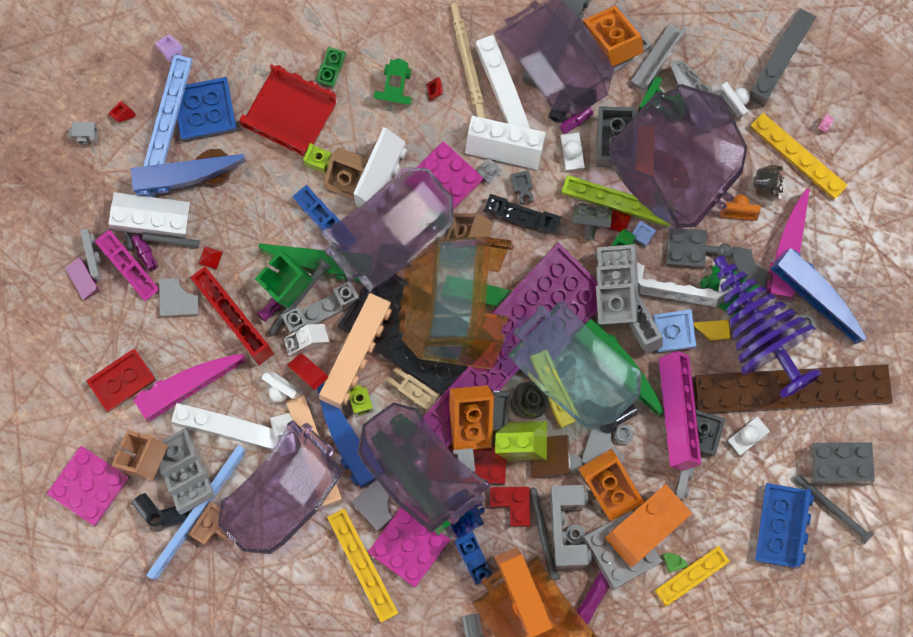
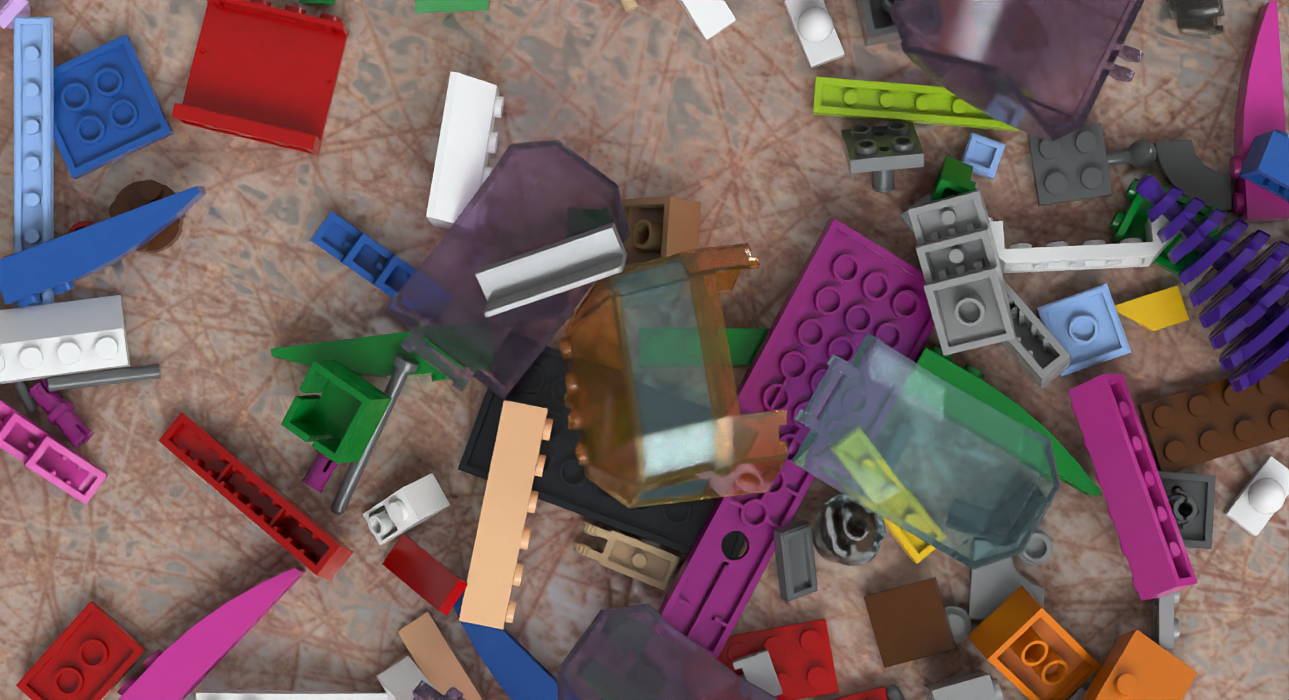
camera: 10 degrees left, 10 degrees up
light grey tile [159,278,199,317] -> none
red slope [199,246,223,270] -> none
white tile [262,372,303,403] -> none
light grey slope [281,281,359,333] -> none
lime brick [303,143,332,173] -> none
medium nougat slope [323,147,369,200] -> none
lime brick [349,385,374,417] -> none
dark pink plate [404,141,484,215] -> none
orange slope [449,385,494,450] -> none
white slope [465,116,546,170] -> none
light grey tile [476,158,502,185] -> none
black slope [484,194,562,235] -> none
lime slope [495,421,547,461] -> none
dark grey plate [510,170,533,205] -> none
red slope [608,210,631,232] -> none
orange tile [720,194,761,221] -> none
none -> light grey panel [475,222,628,317]

